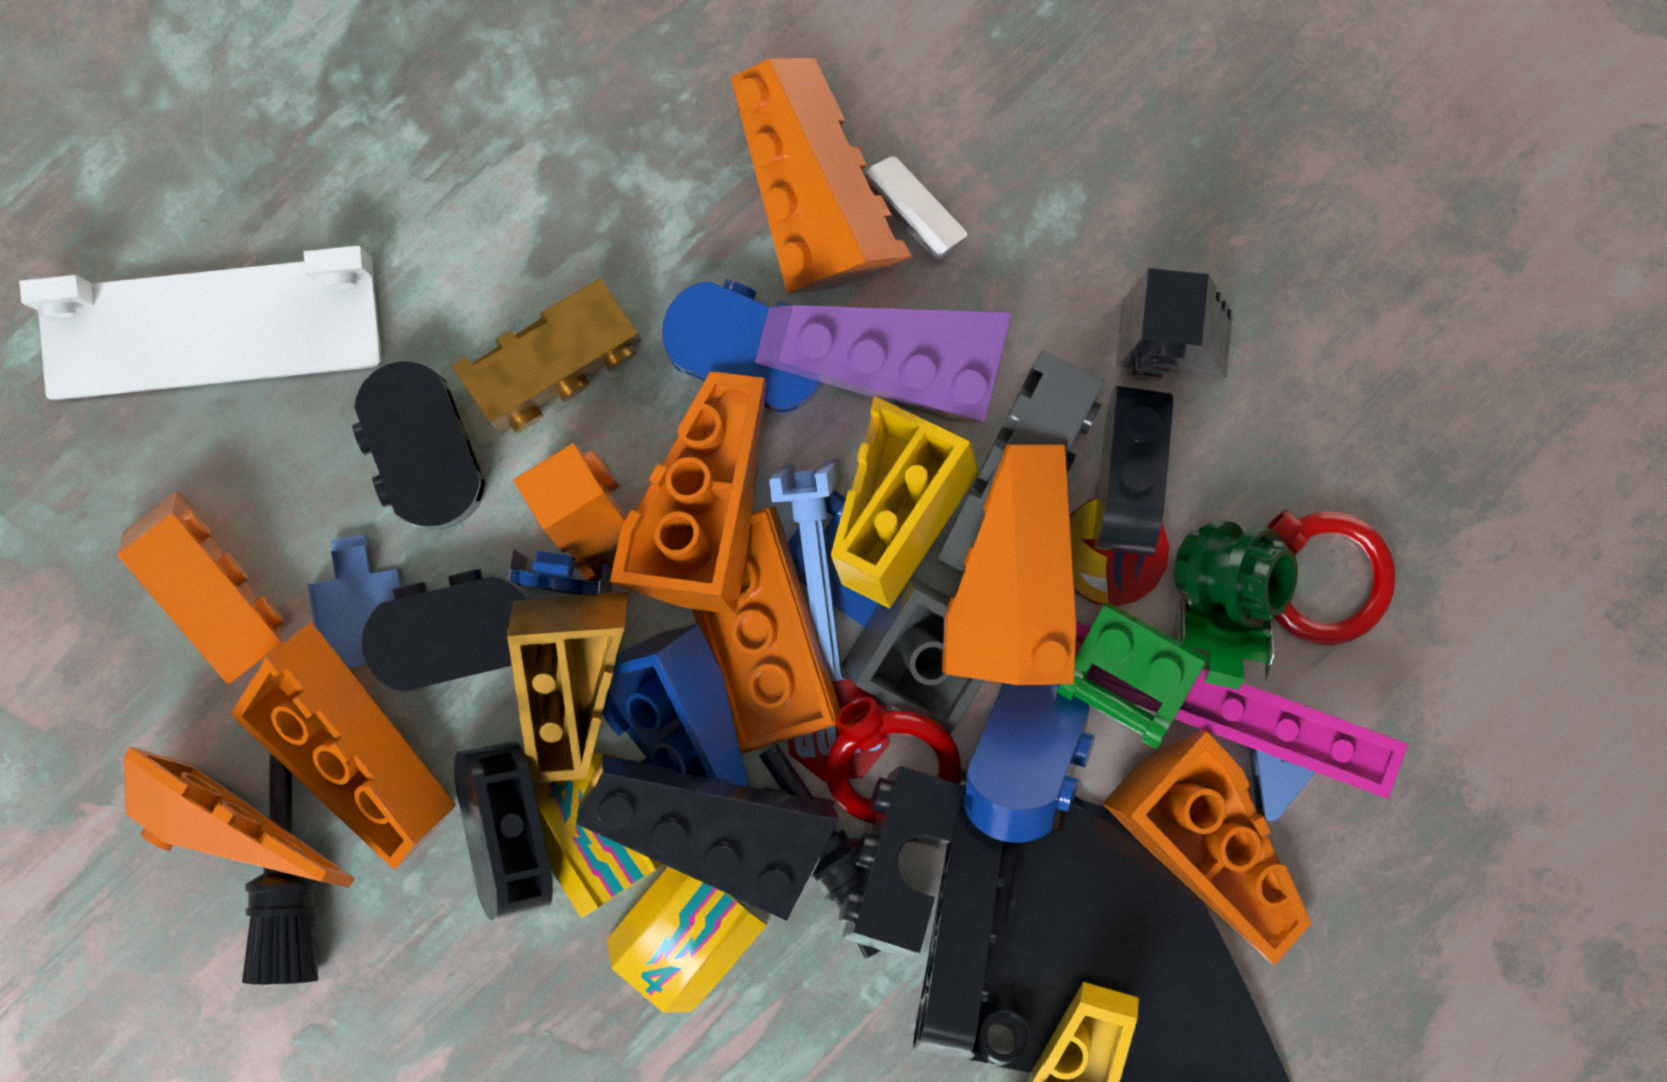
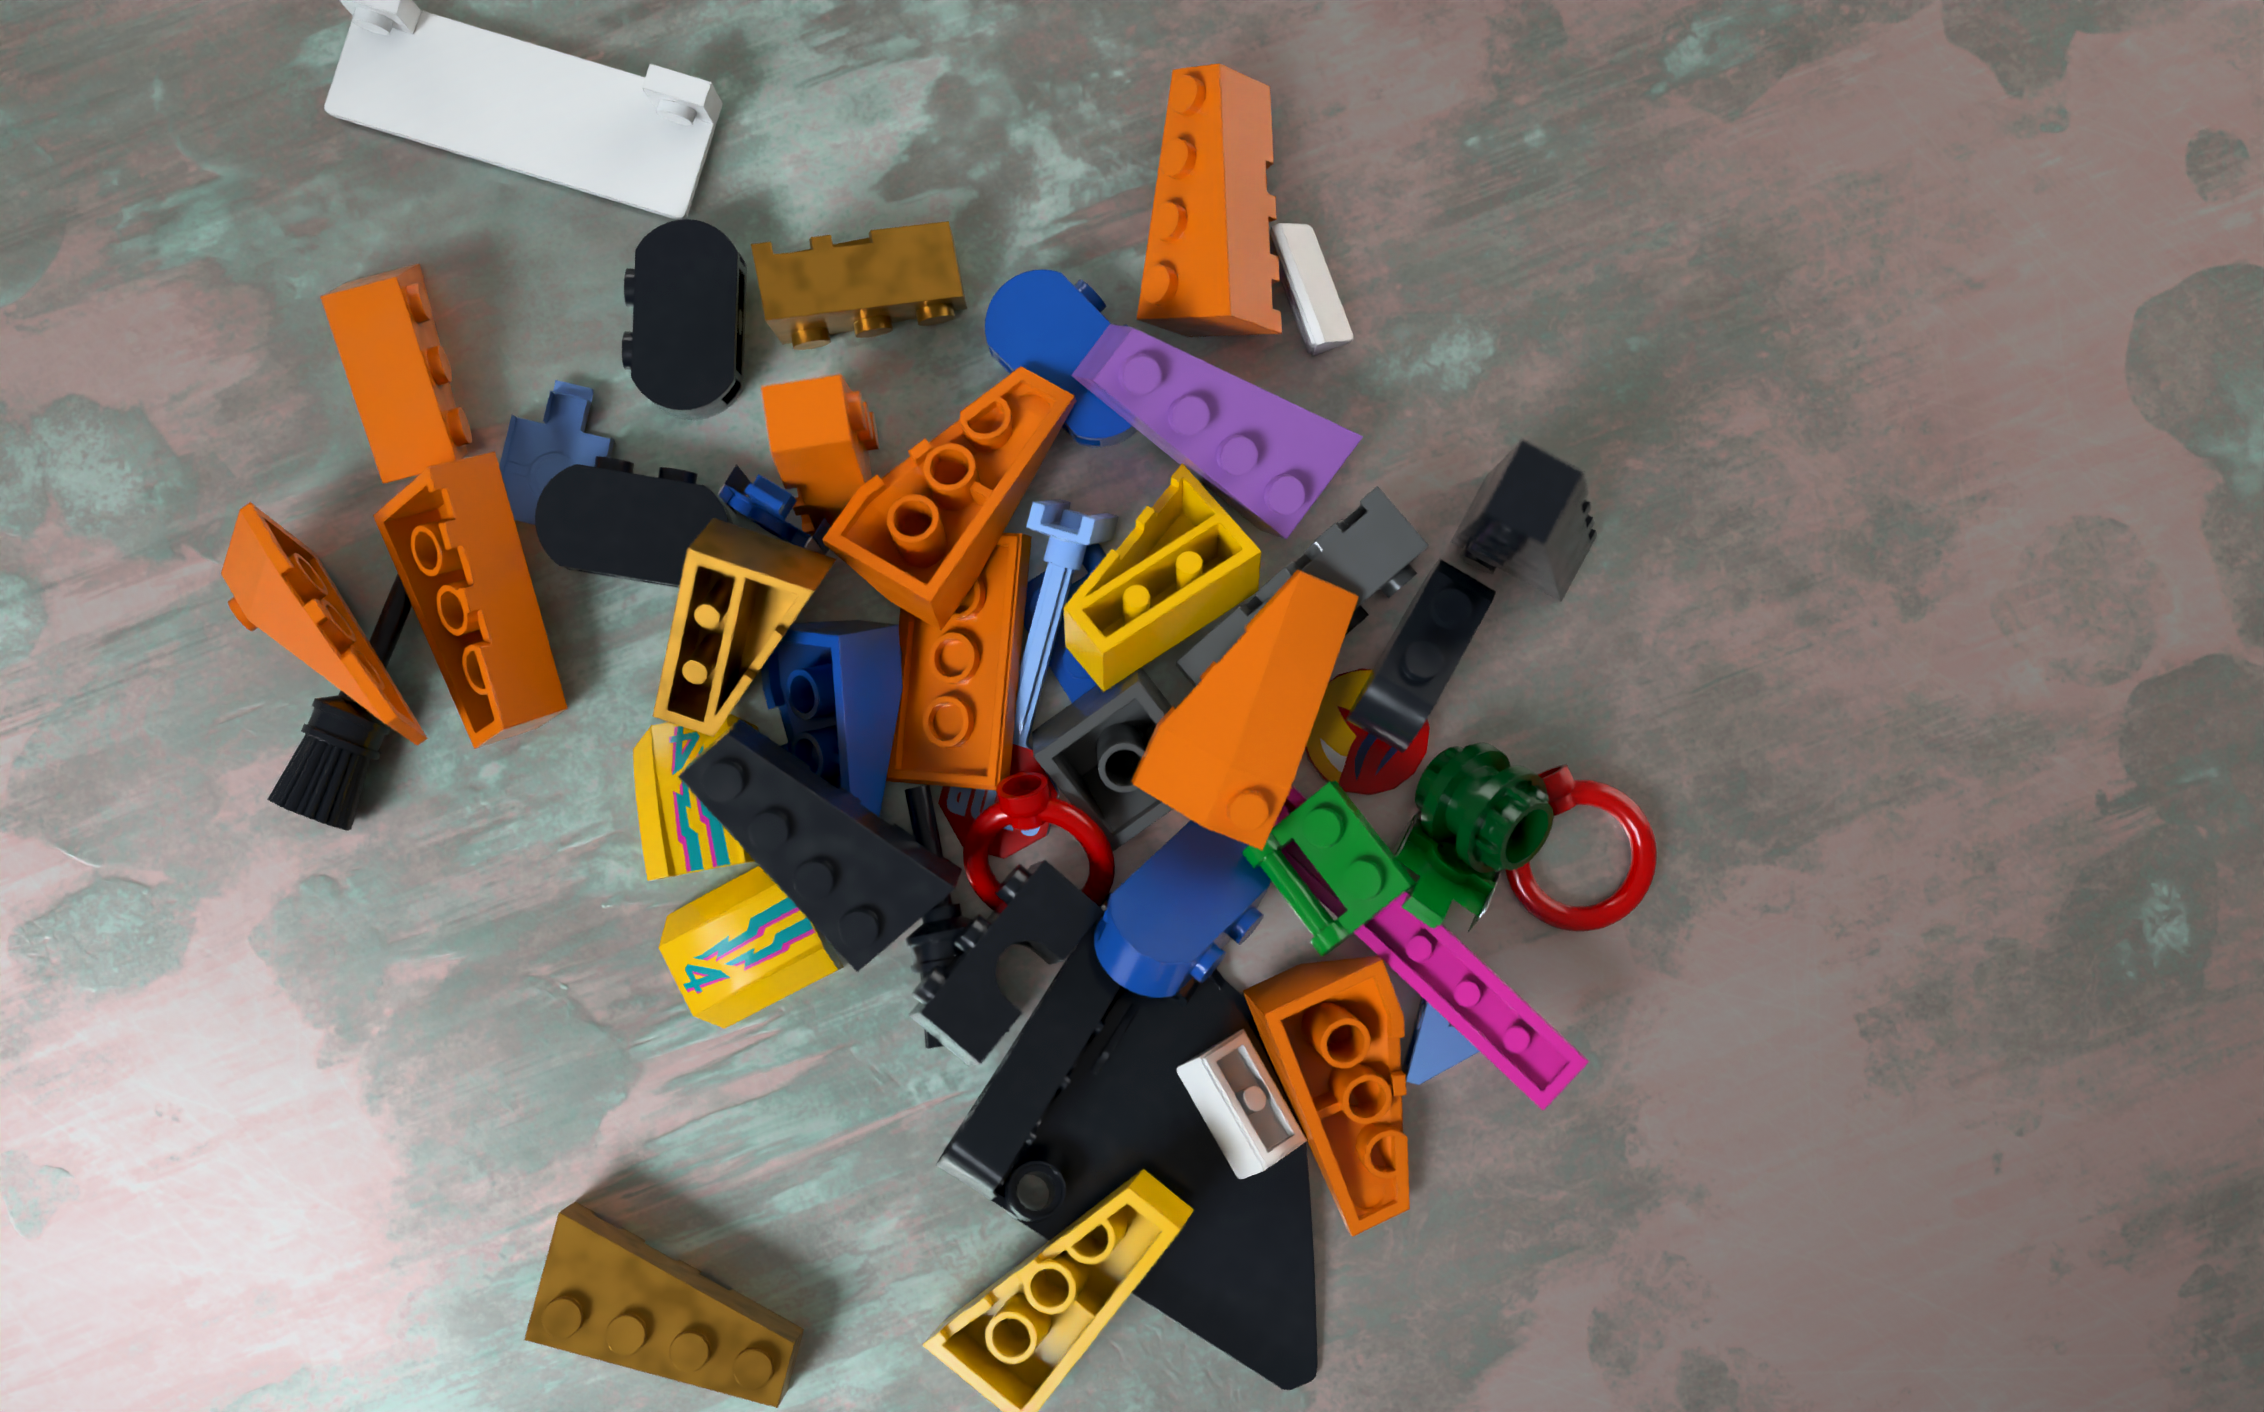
camera: 25 degrees right, 0 degrees up
black brick [454,741,553,921] -> none
none -> white slope [1176,1029,1308,1179]

